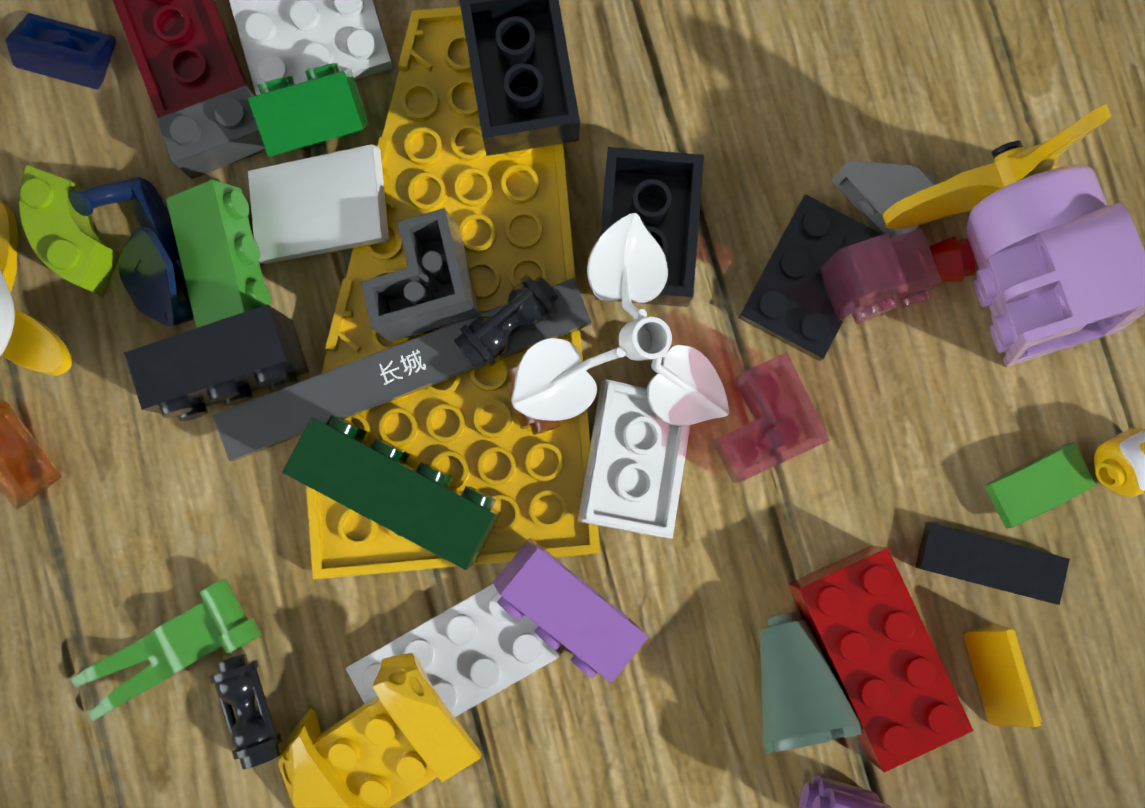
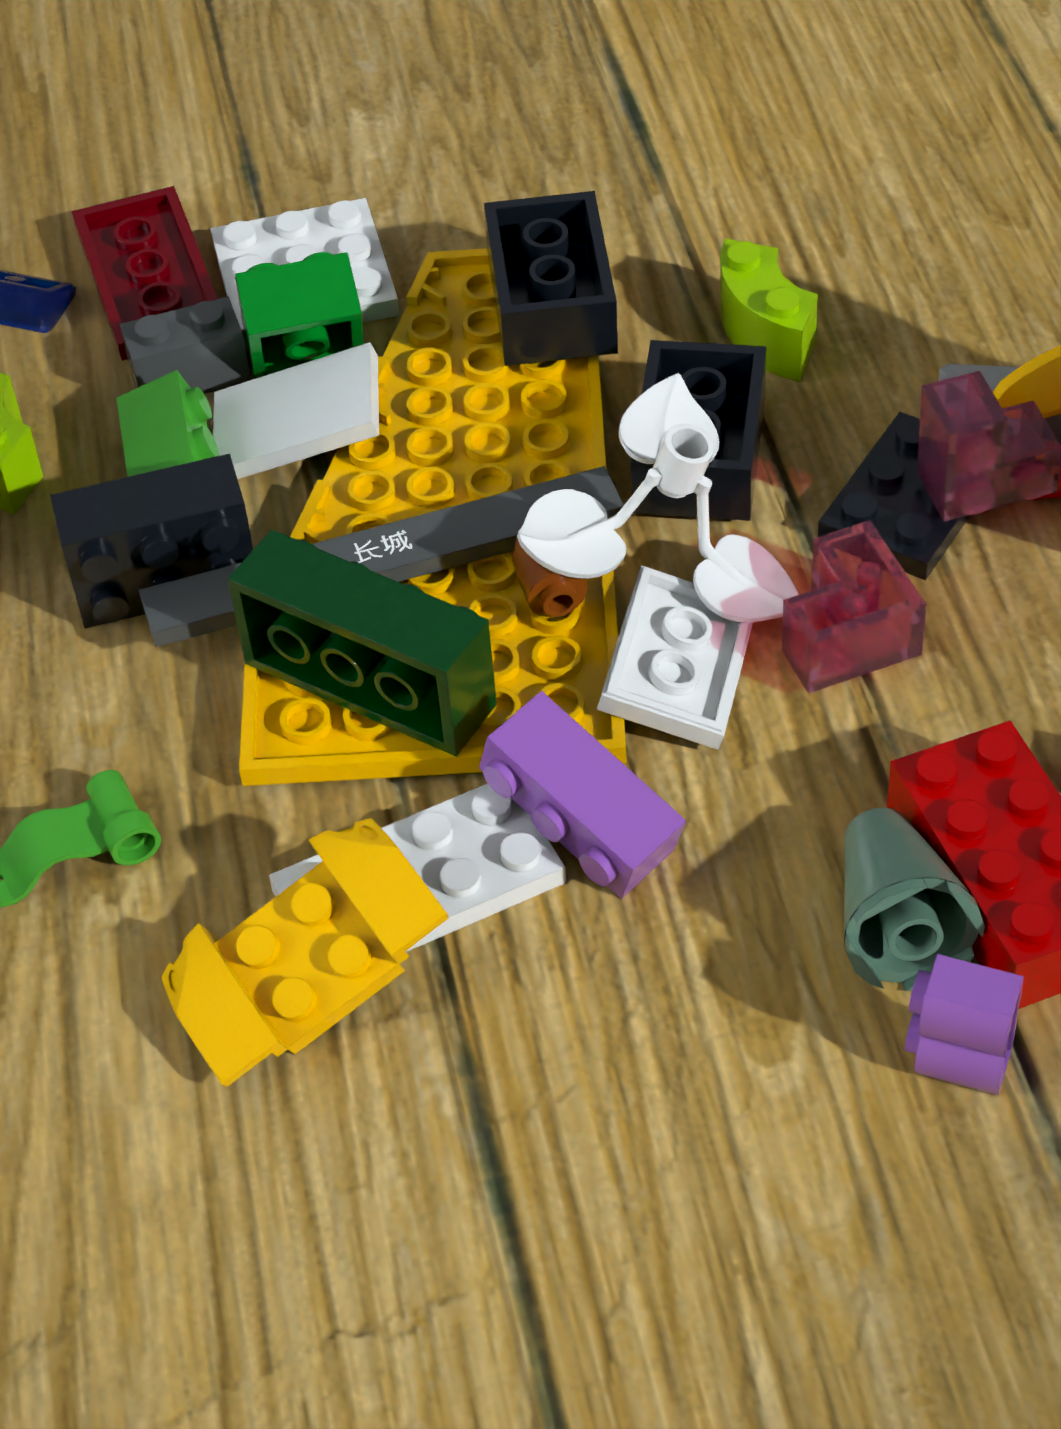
camera: 10 degrees right, 35 degrees down
dark blue piece [69,177,194,327] -> none
black piece [209,654,282,769] -> none
dark grey brick [361,208,481,342] -> none
black piece [453,274,558,371] -> none
none -> lime brick [720,238,818,382]

